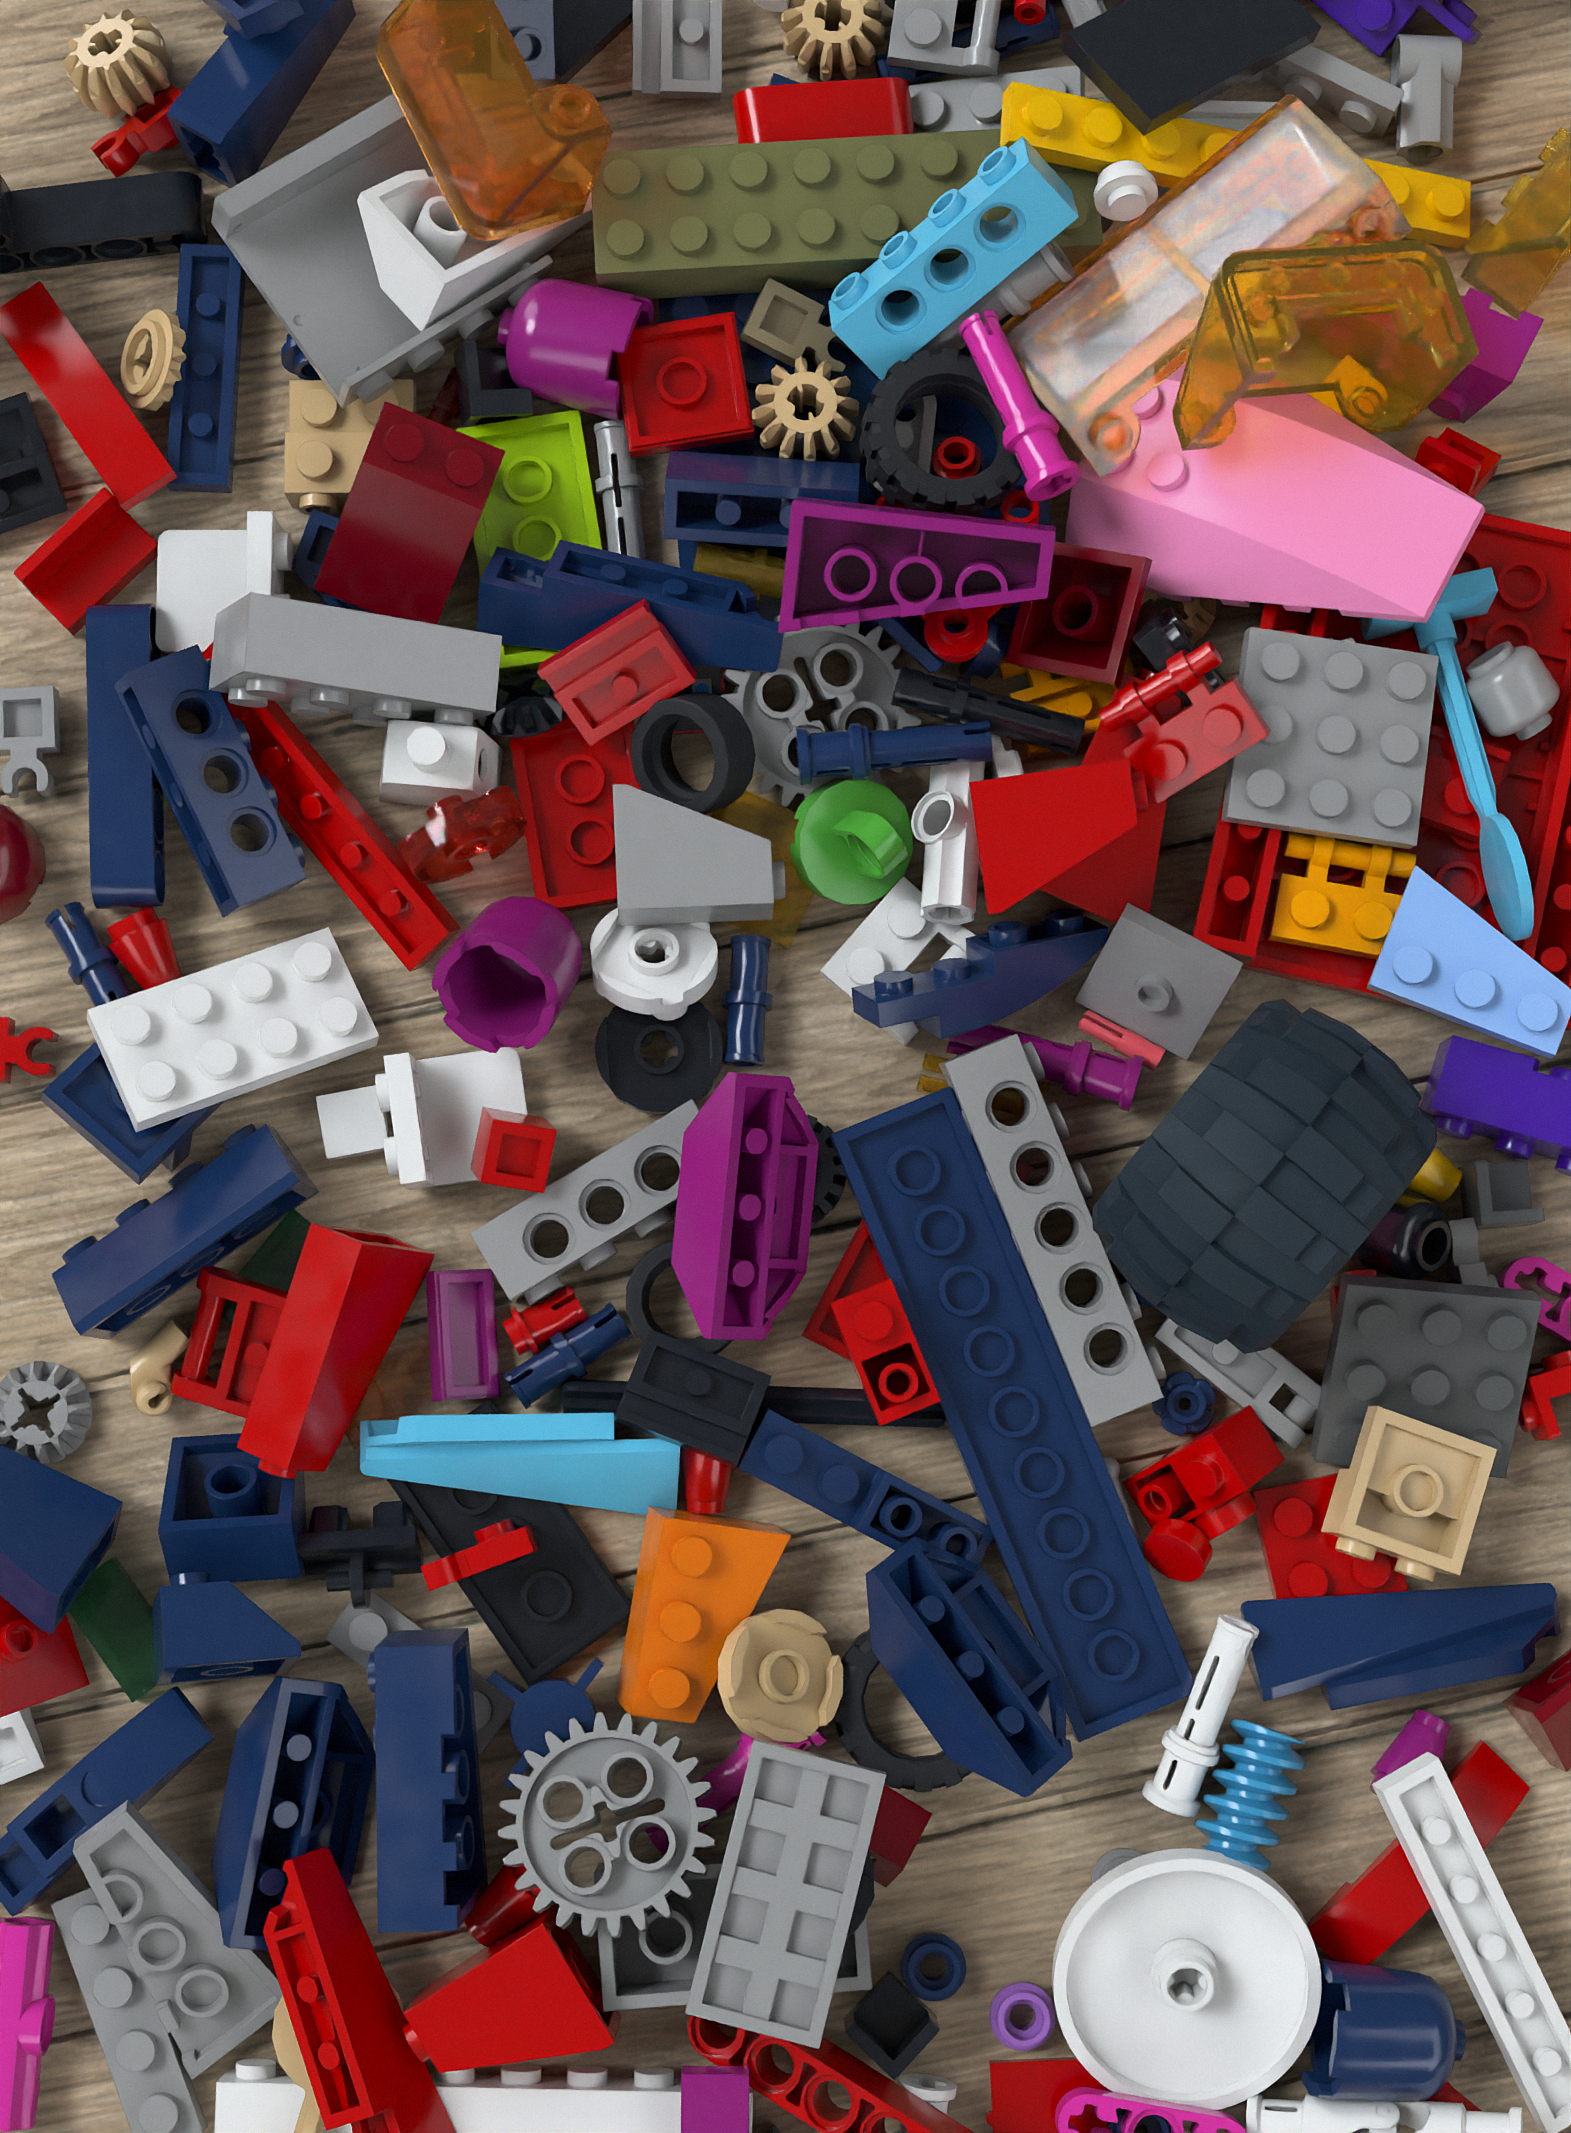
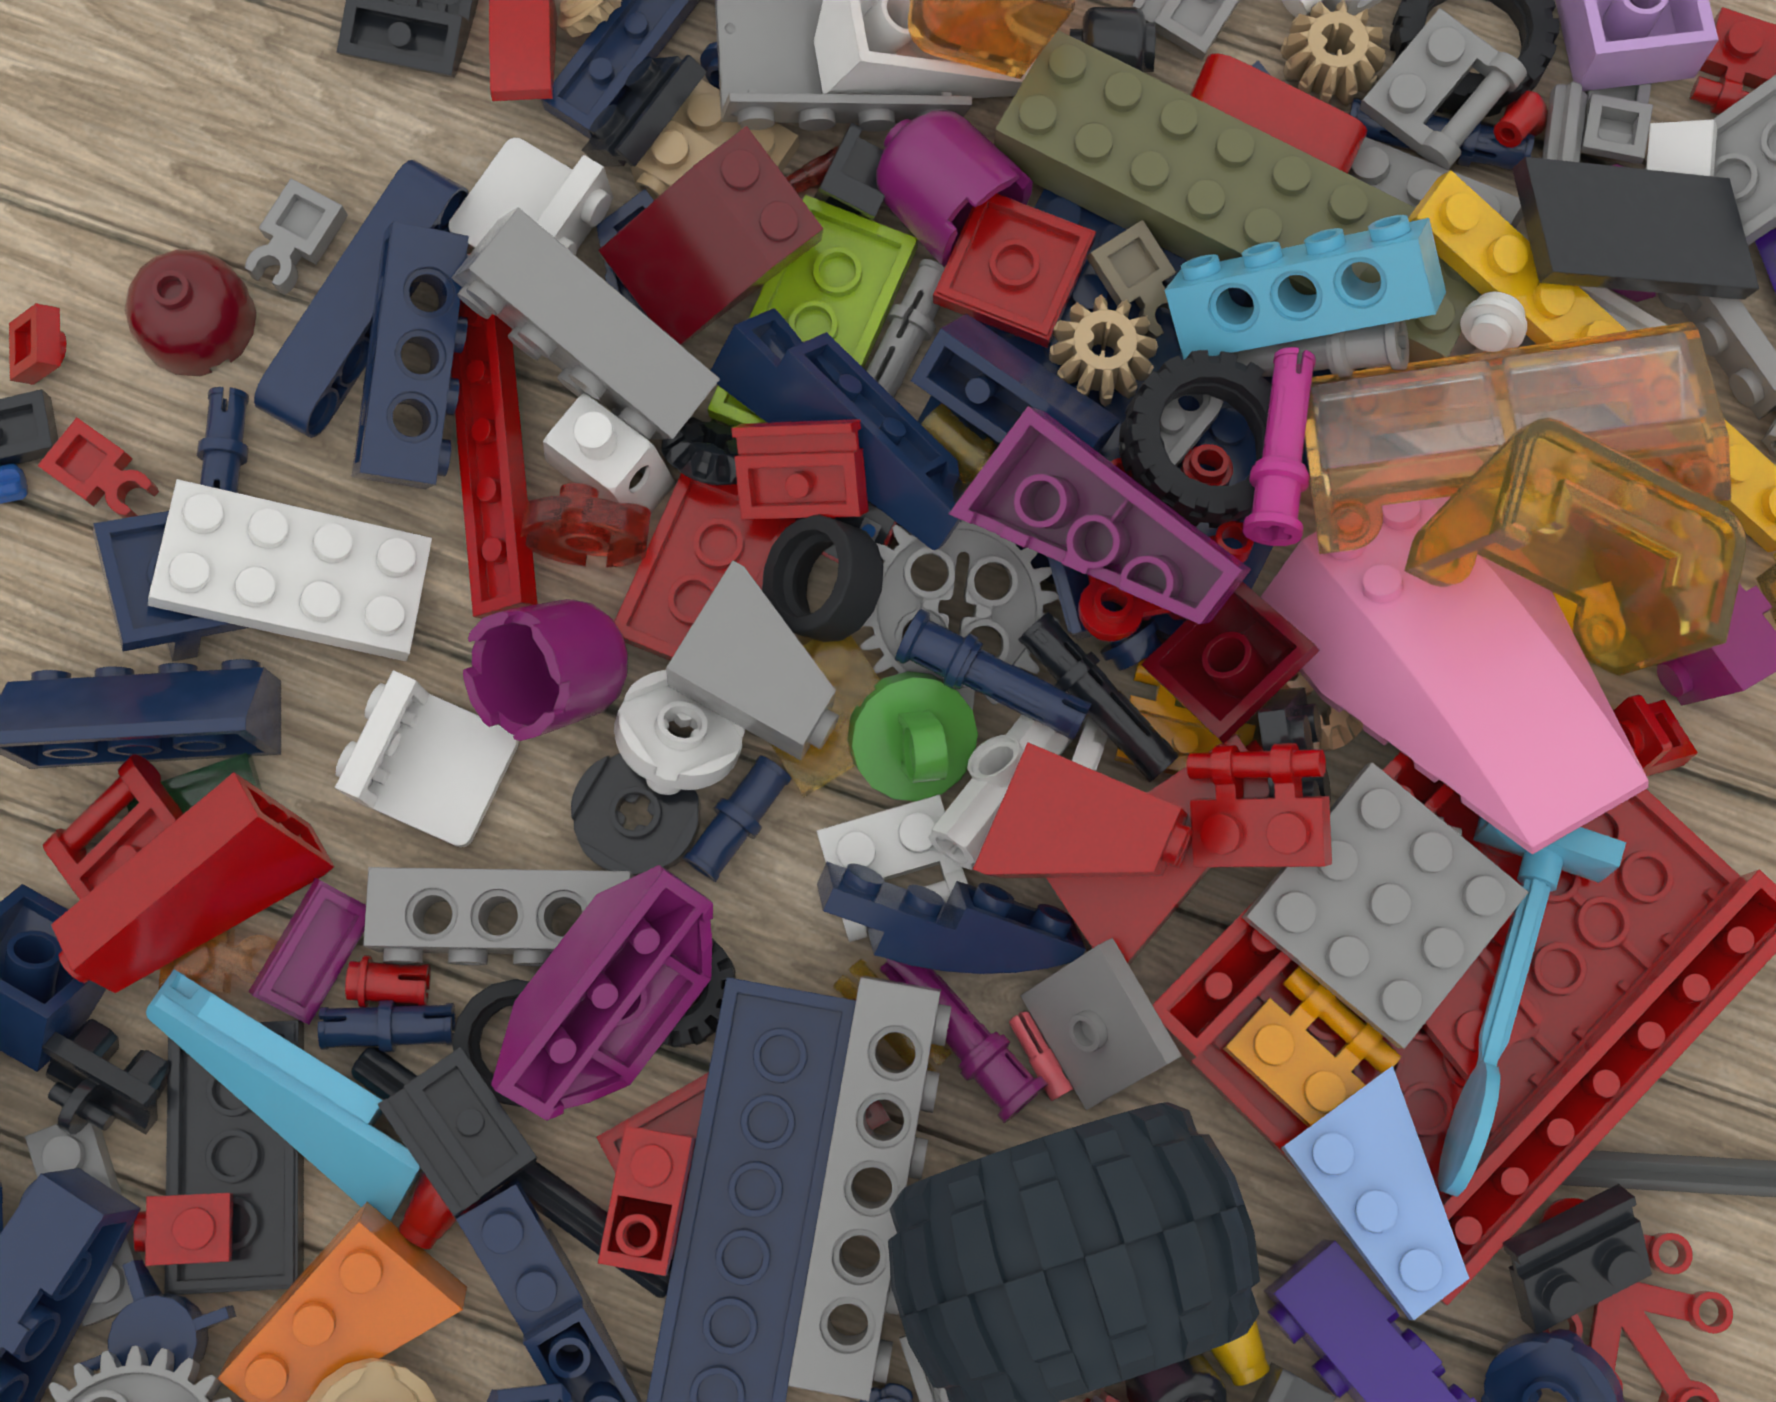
camera: 35 degrees right, 5 degrees down
red panel [14,487,158,636] -> none
red cone [106,906,182,990] -> none
tan arm [130,1319,190,1417] -> none
white tile [316,1085,390,1161] -> none
red plate [420,1518,539,1591] -> none
red panel [471,1107,557,1193] -> none
light grey head [1465,641,1560,741] -> none
none -> red bracket [134,1193,233,1266]
none -> black plate [582,55,707,166]
none -> black head [1069,7,1156,72]

